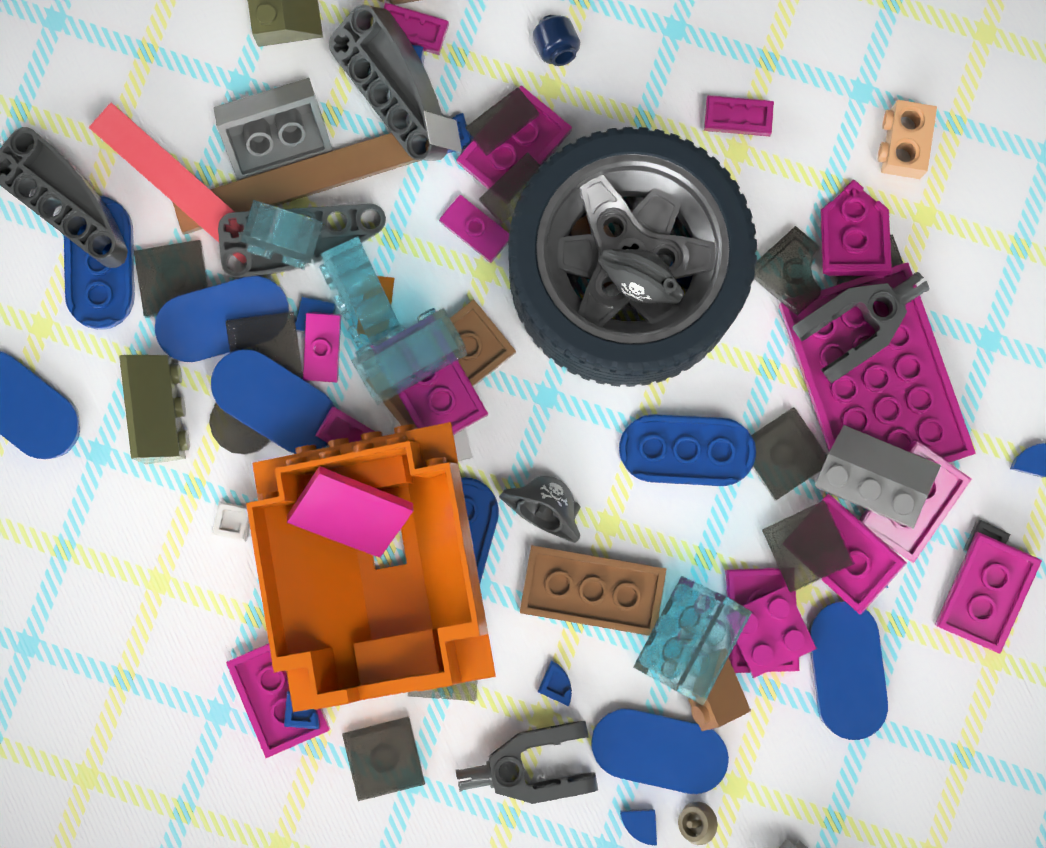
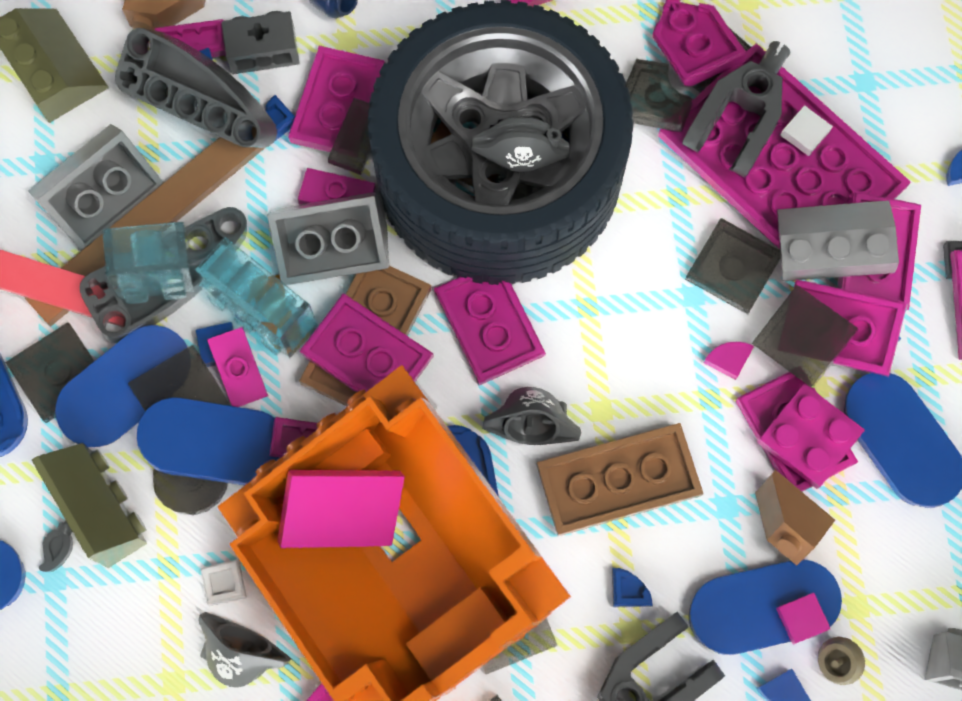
camera: 25 degrees left, 10 degrees down
clear light blue brick [351,308,467,406] -> none
white sticker [424,111,462,153] -> none
clear smoke tile [465,87,539,156] -> none
blue tile [619,414,756,486] -> none
clear light blue brick [633,576,752,705] -> none
none -> dark grey piece [38,520,73,573]
none -> dark grey hat [198,612,291,688]
none -> dark grey brick [222,11,300,75]
none -> light grey slope [267,191,389,286]
none -> dark pink tile [434,277,546,386]
none -> dark pink tile [703,342,754,380]
none -> dark pink tile [776,593,831,645]
none -> white tile [781,105,833,156]

